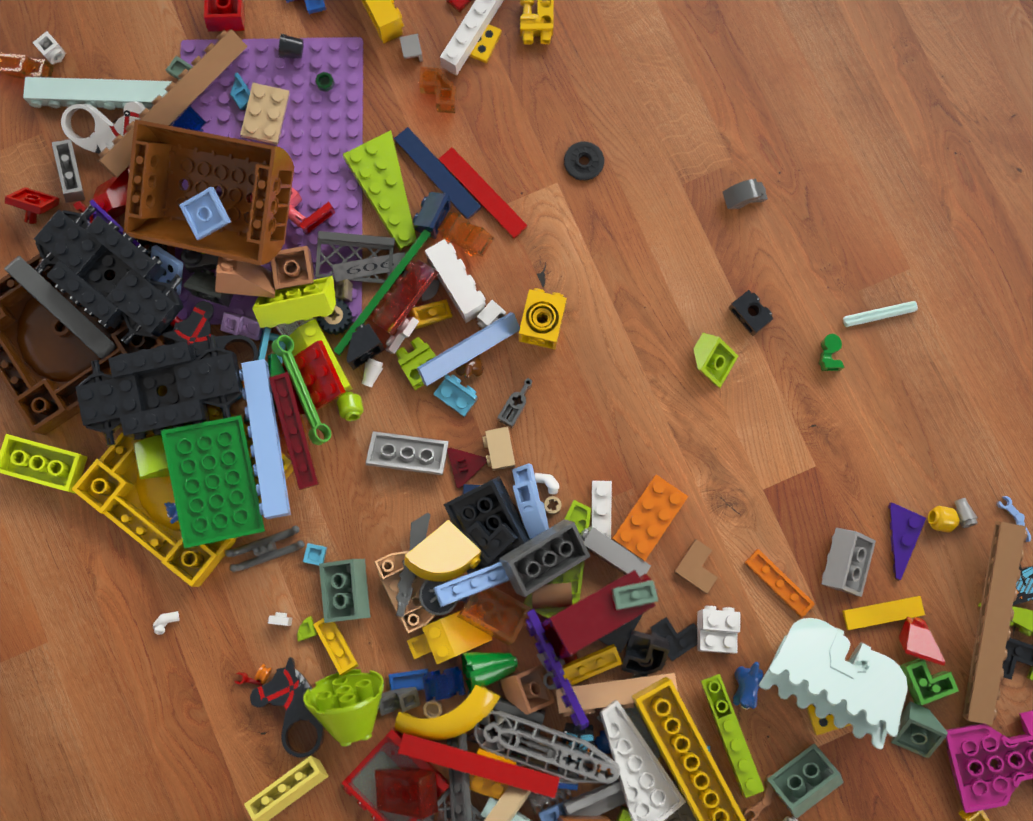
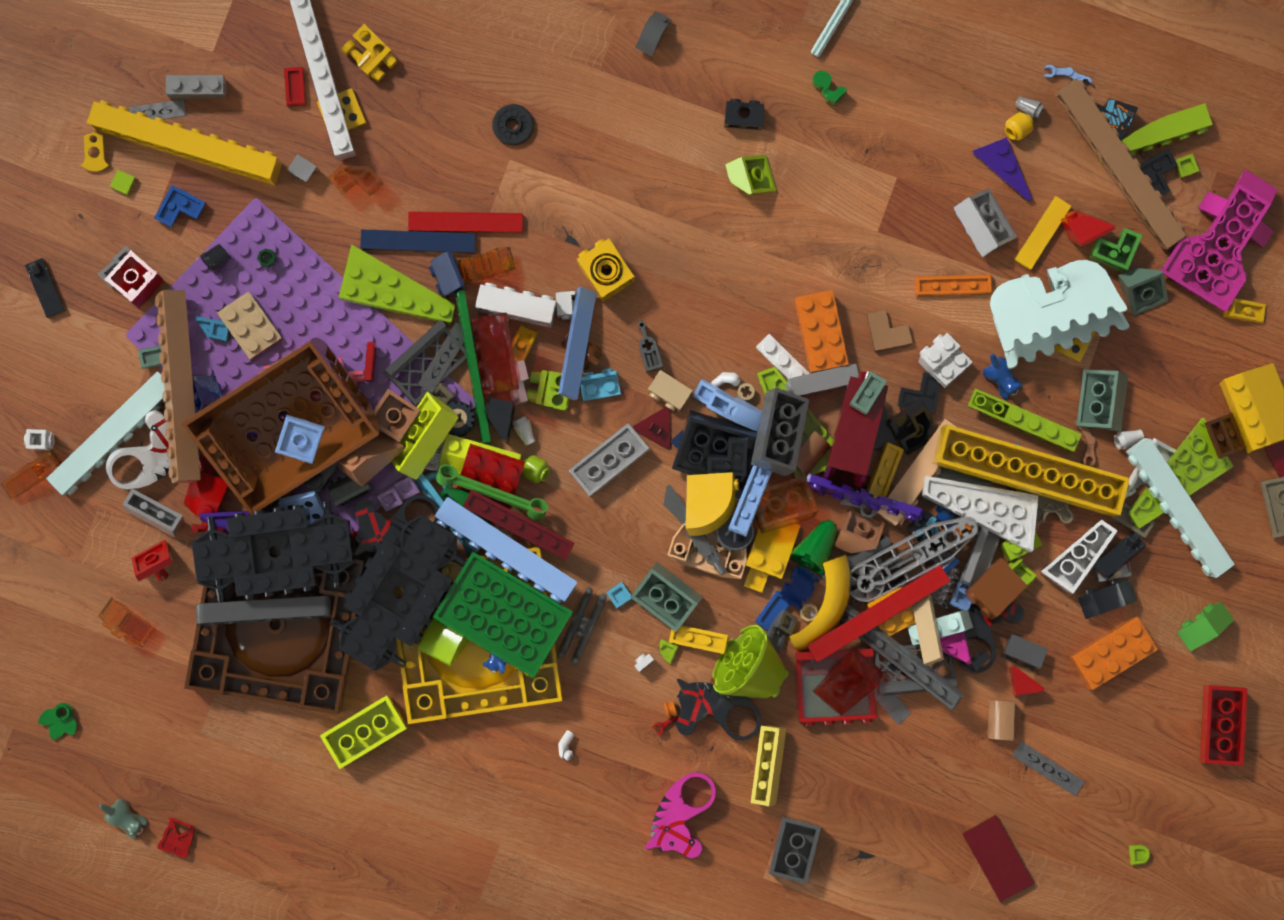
camera: 50 degrees left, 5 degrees up
none -> dark pink animal [645,771,717,858]

